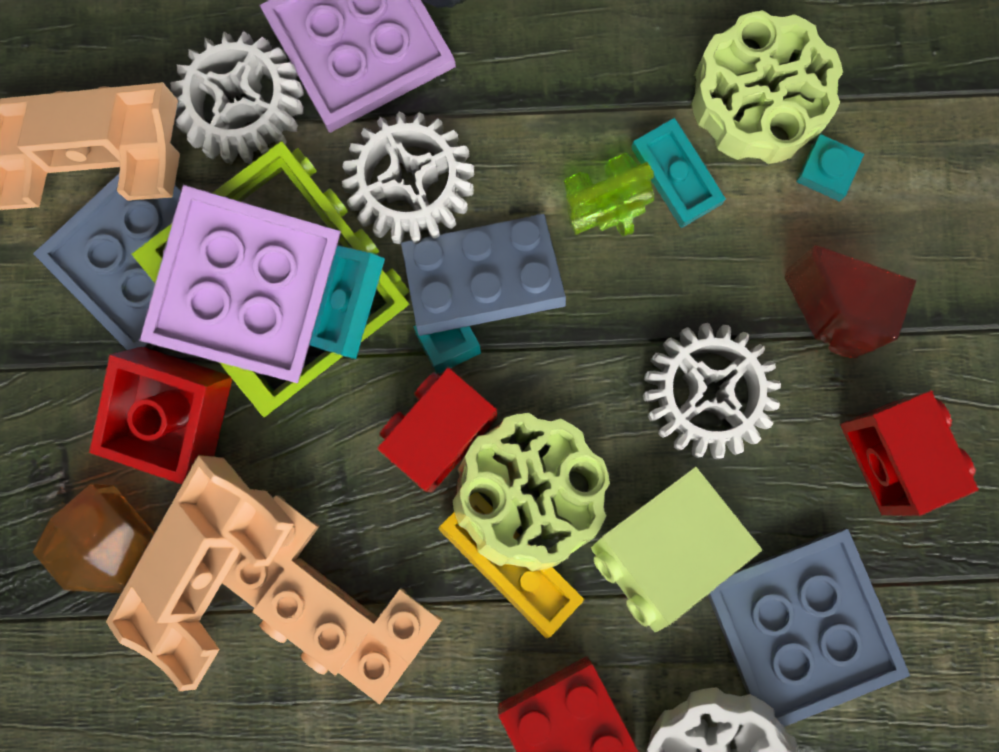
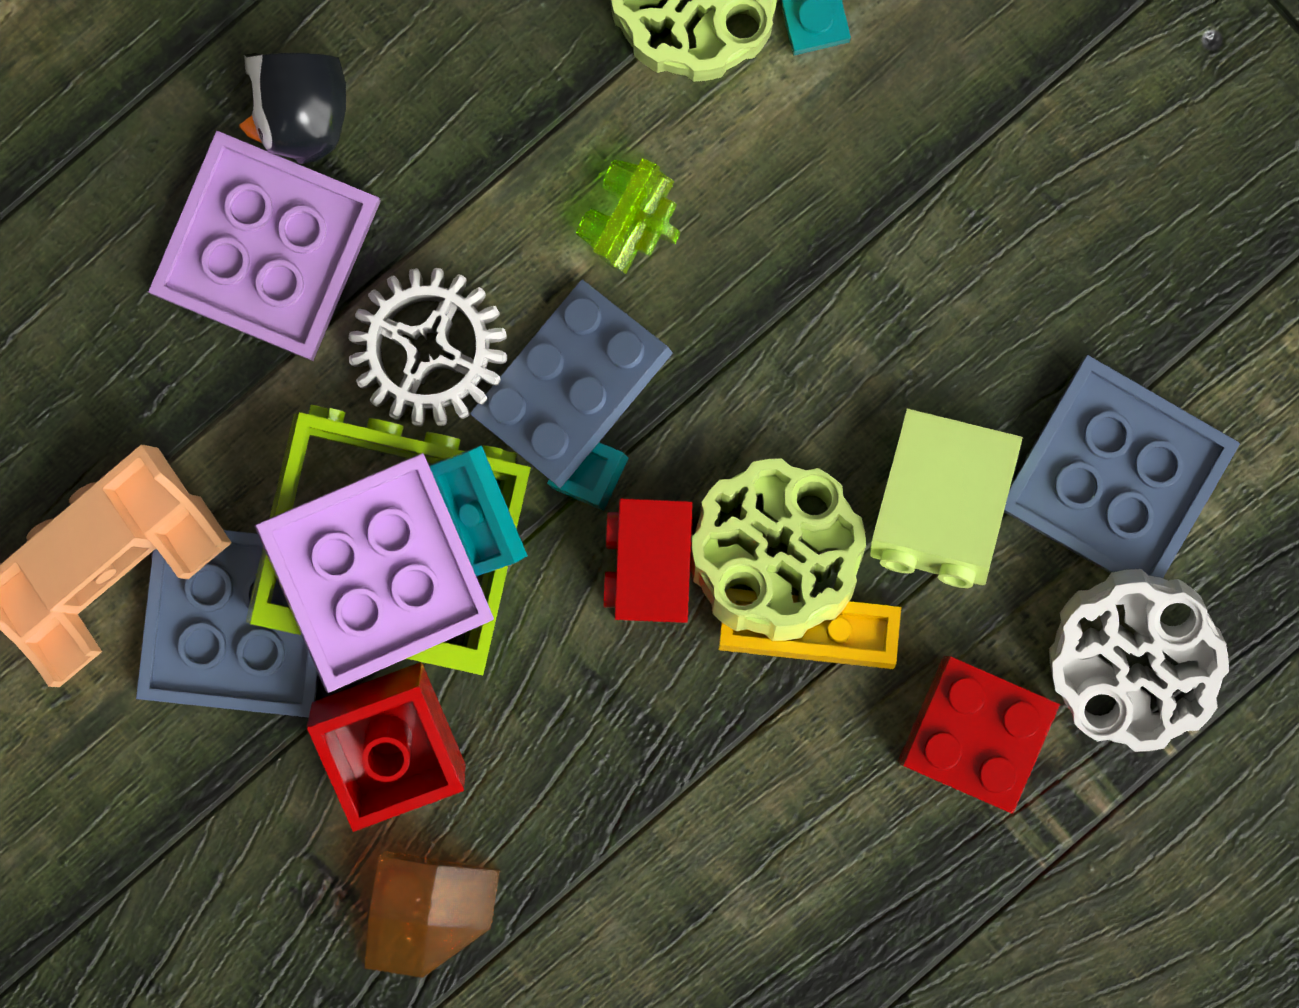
camera: 40 degrees left, 5 degrees up
light nougat bracket [106,455,294,691] -> none
white gear [170,31,304,165] -> none
light nougat bracket [222,495,442,704] -> none
teal plate [631,118,726,228] -> none
white gear [643,323,781,459] -> none
clear red slope [785,245,916,358] -> none
red brick [840,390,979,516] -> none

